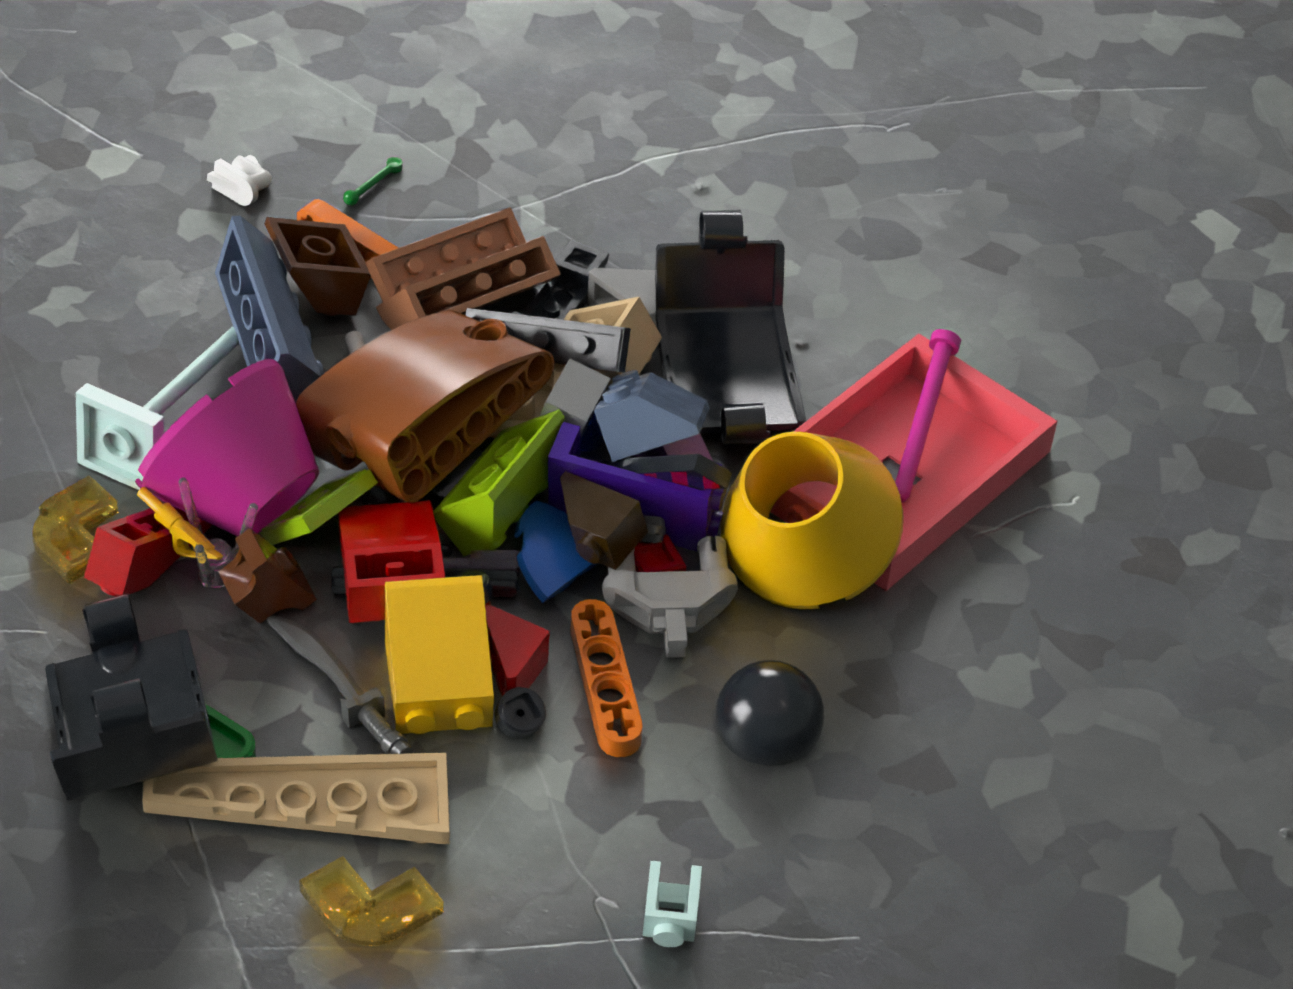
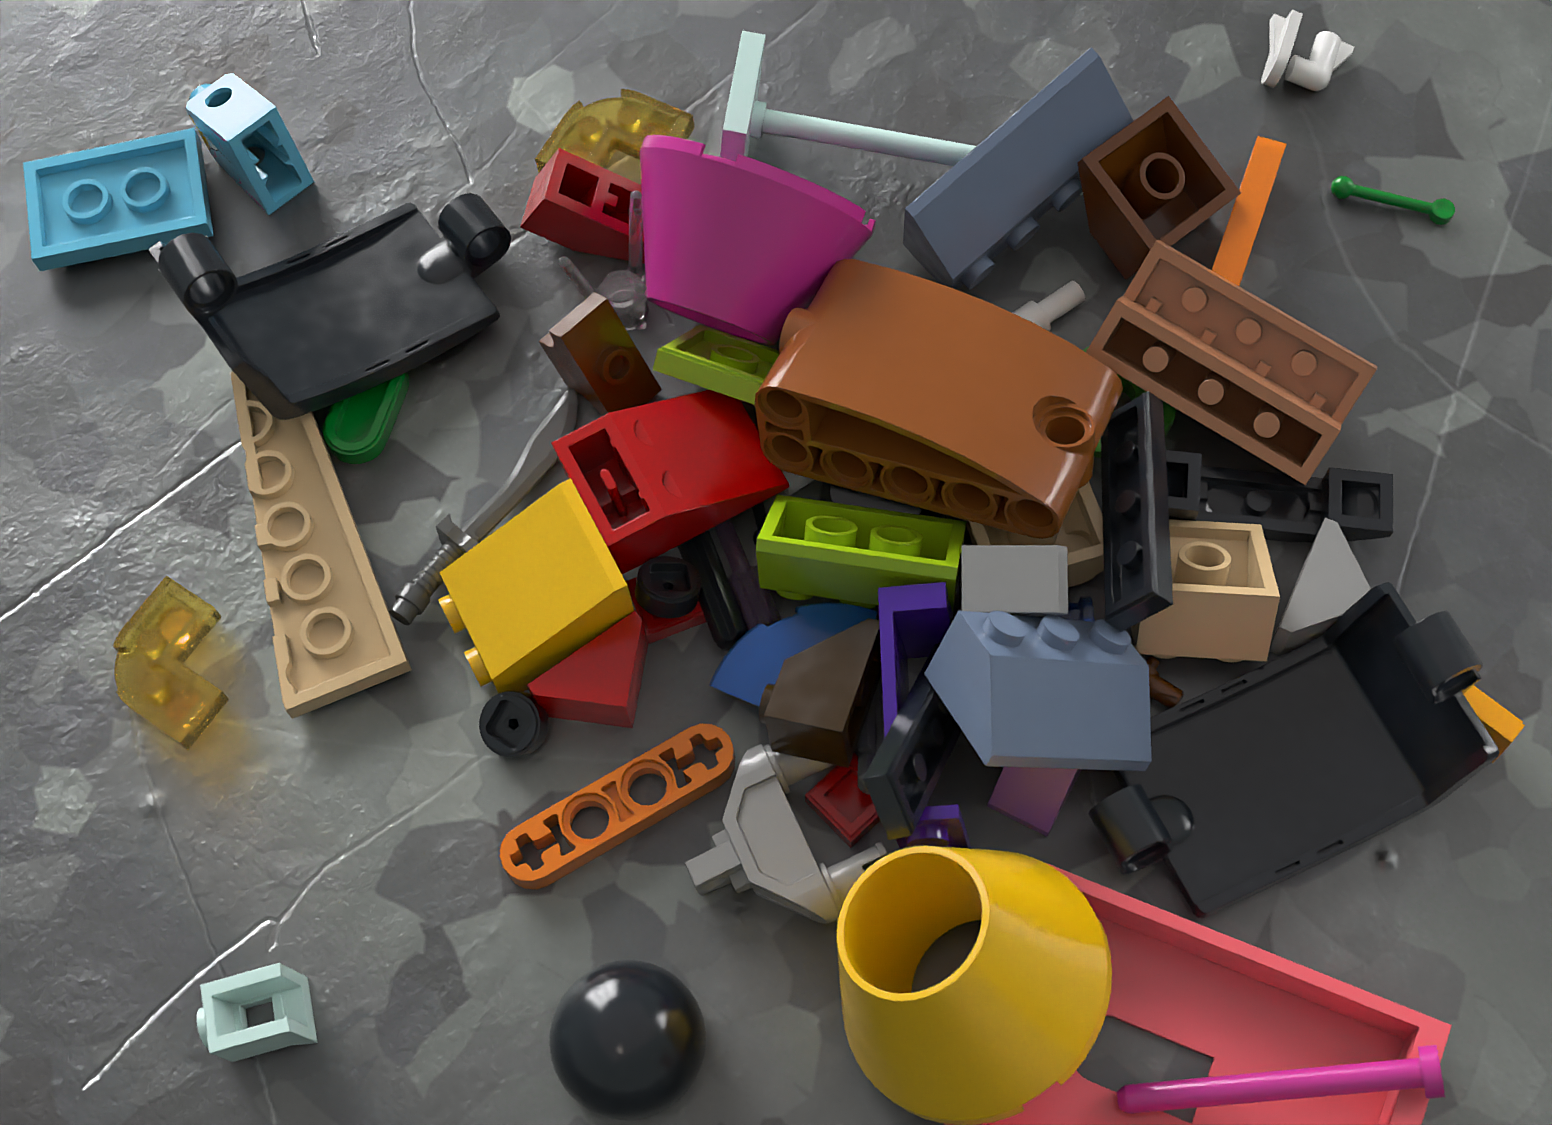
camera: 80 degrees right, 20 degrees up
yellow hand [137,487,223,560] -> none

